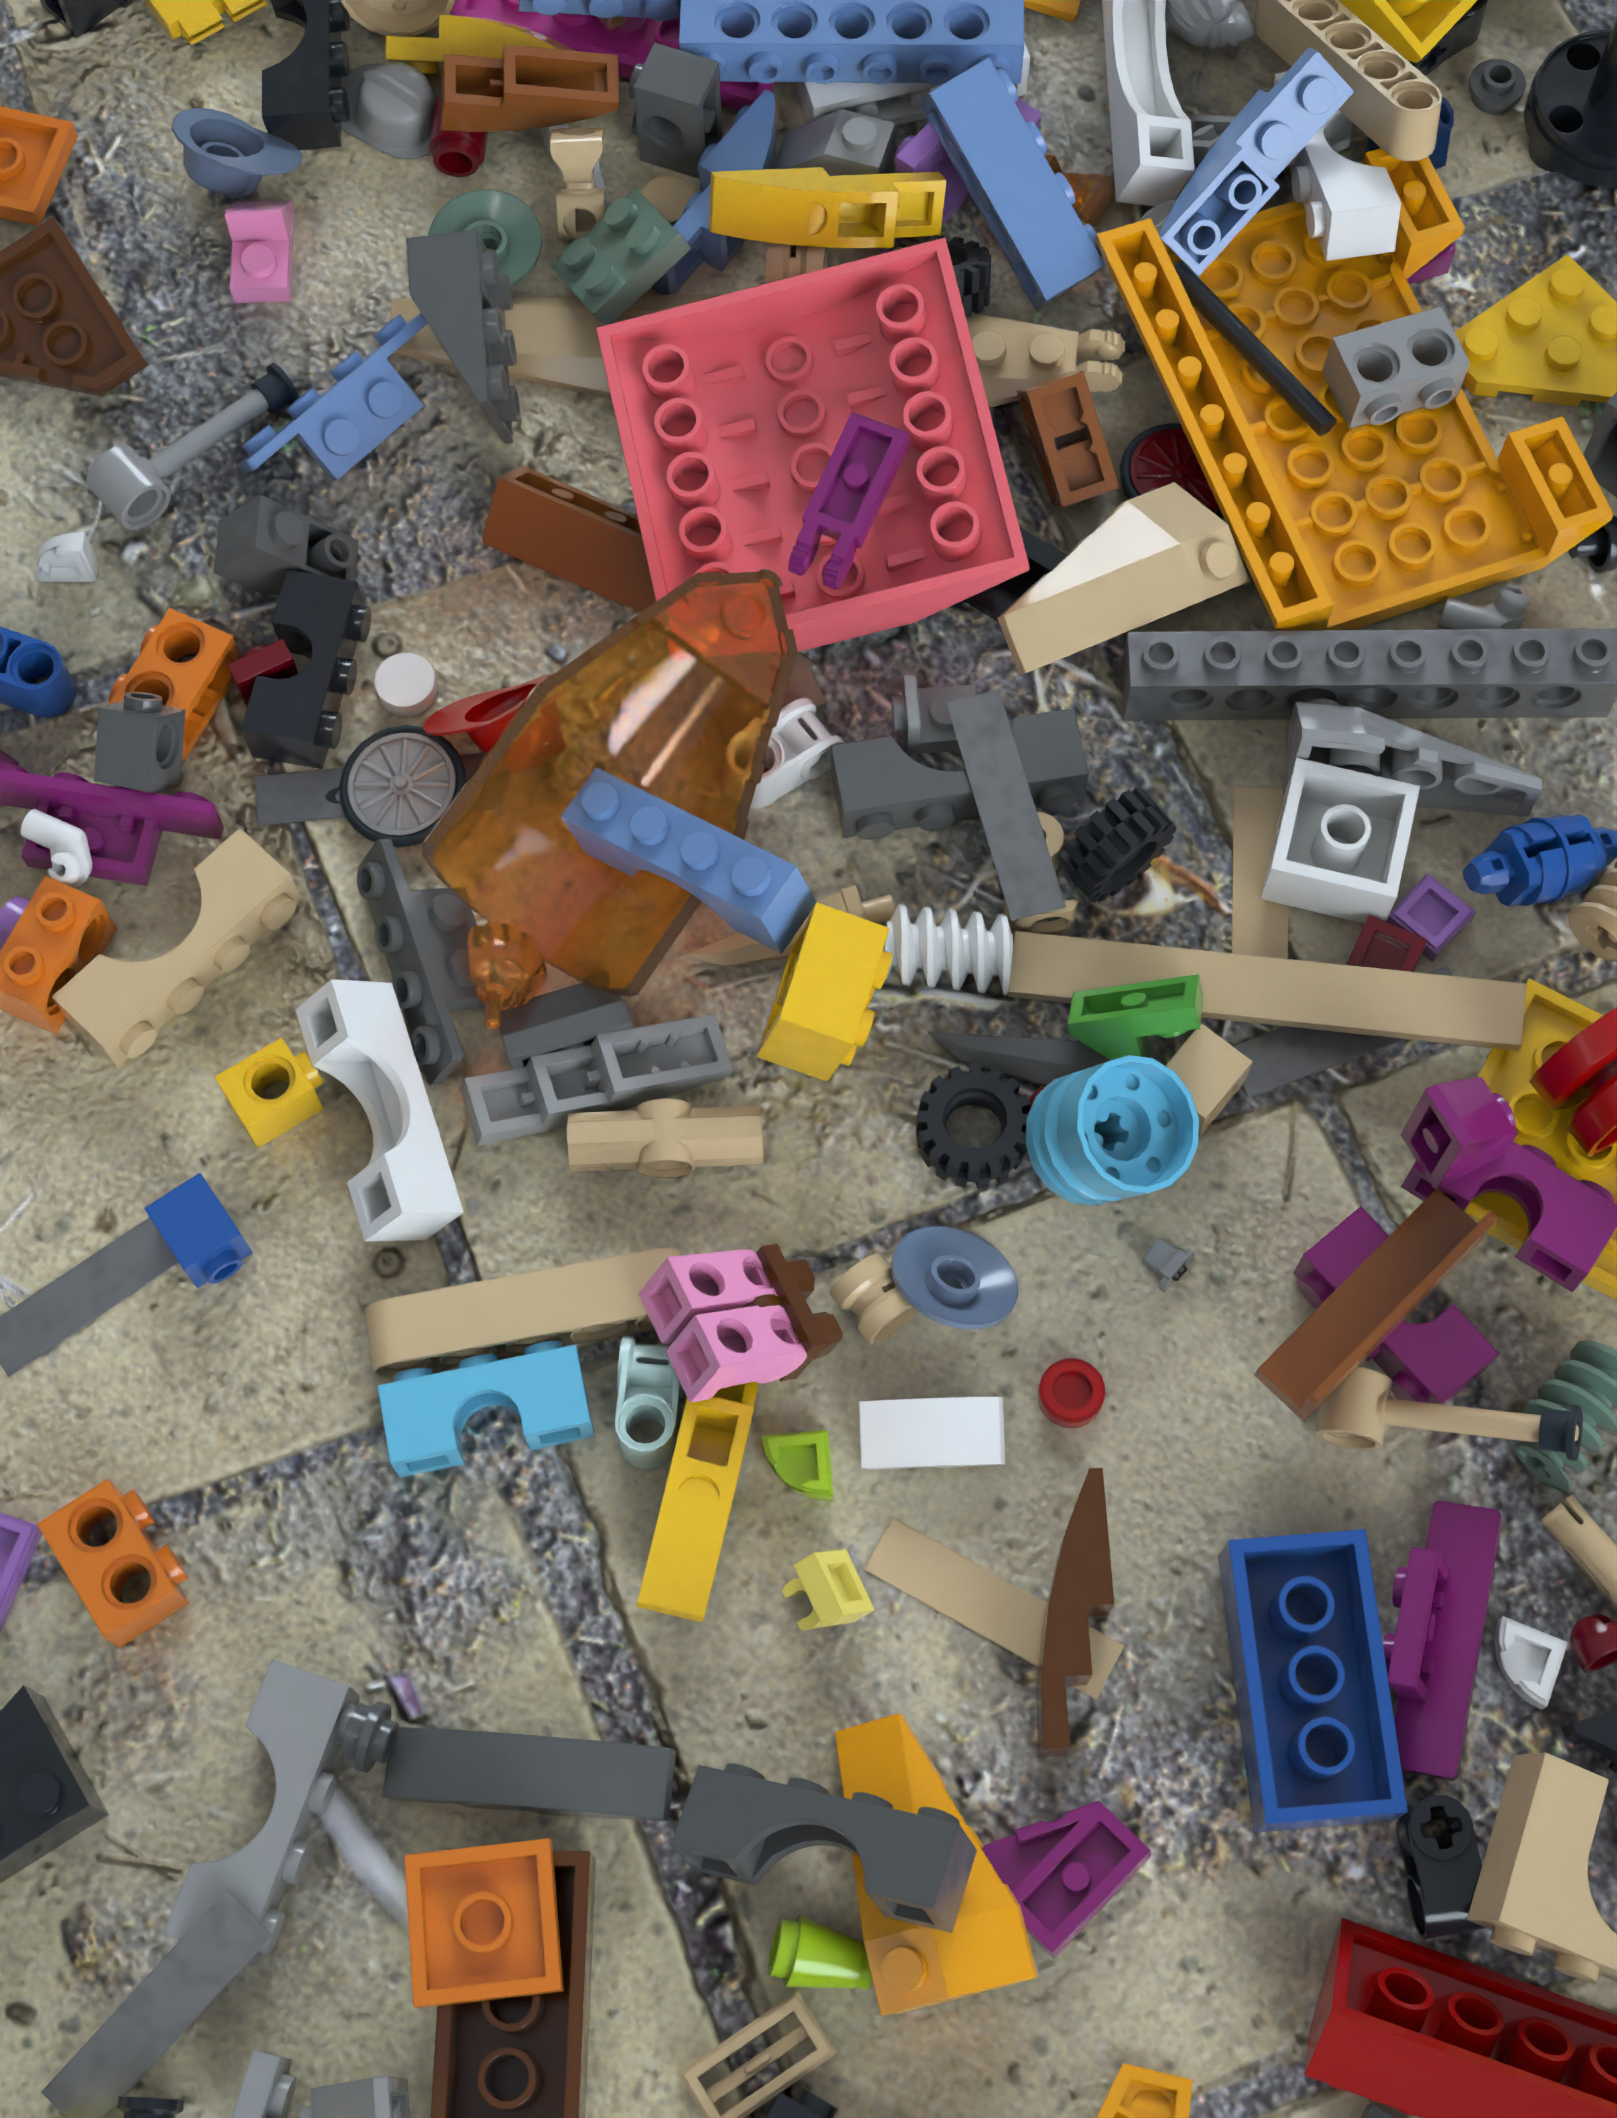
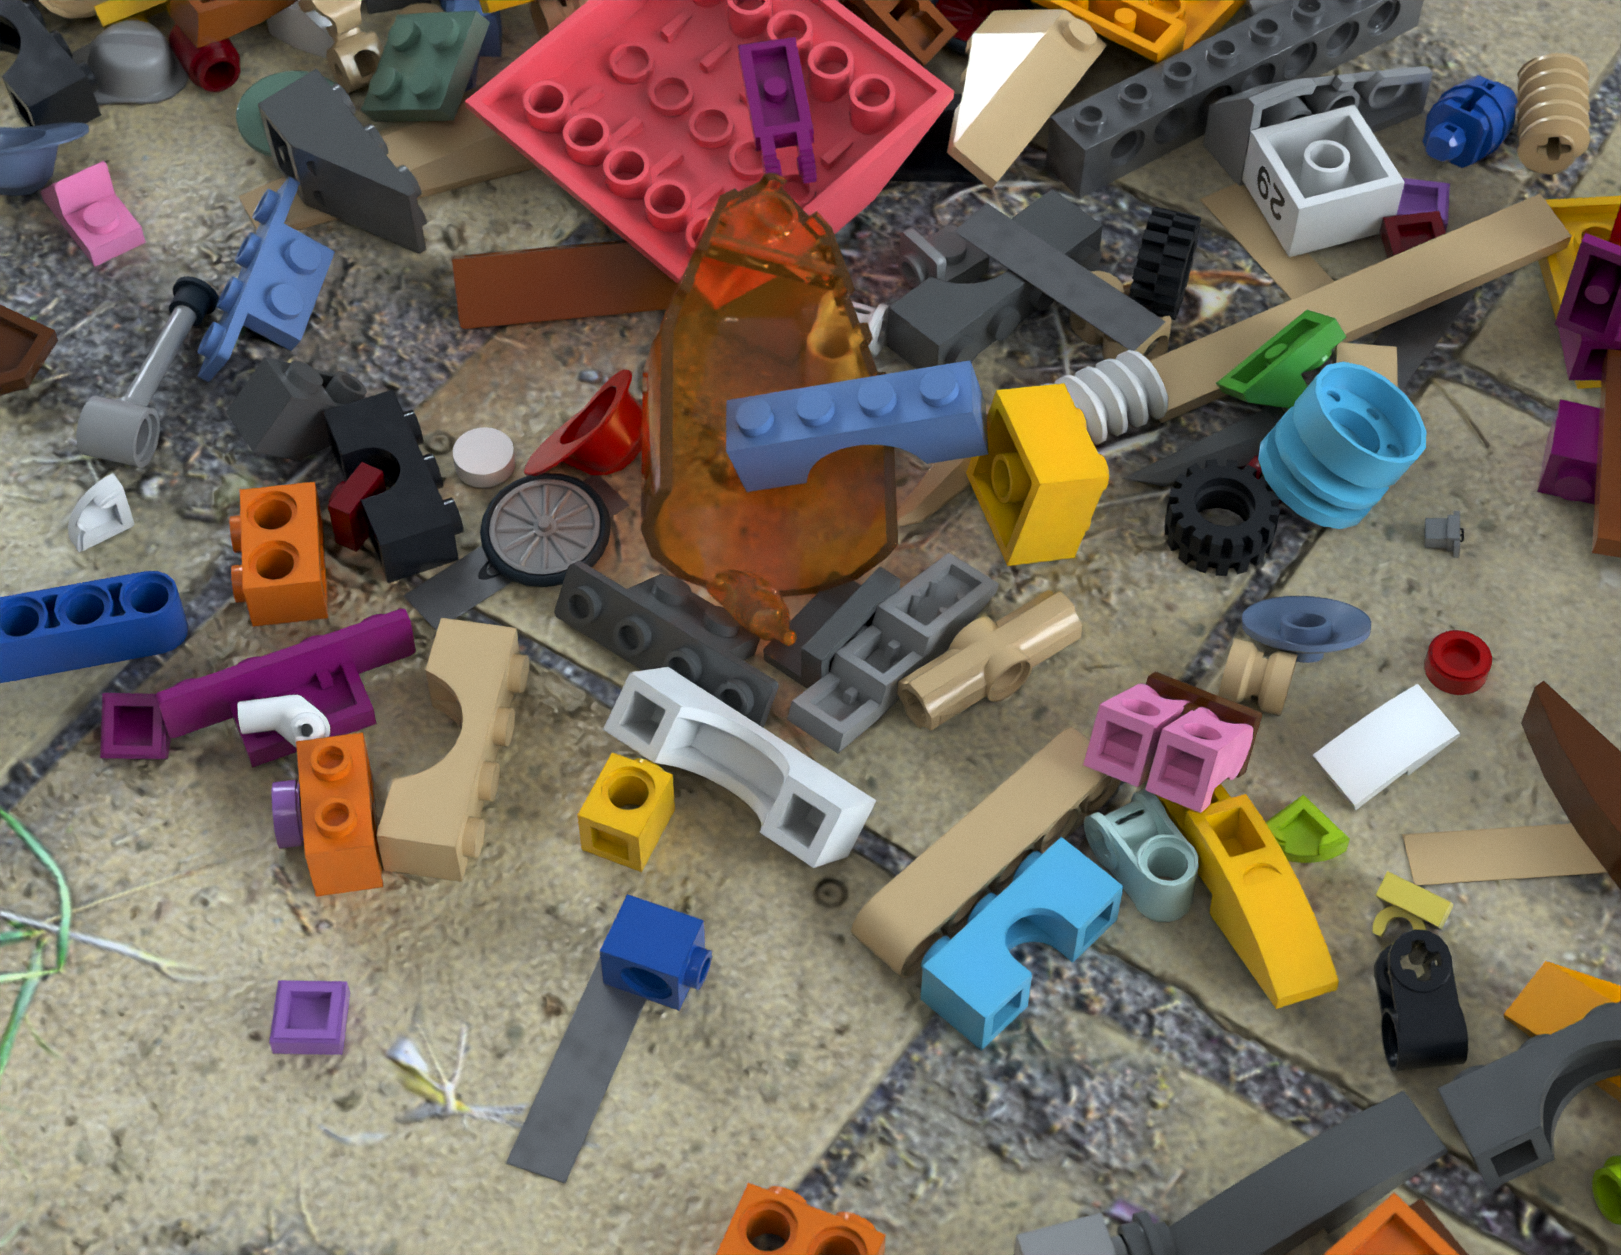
camera: 35 degrees left, 15 degrees down
dark grey brick [94,692,185,793] -> none
none -> black piece [1374,929,1468,1071]

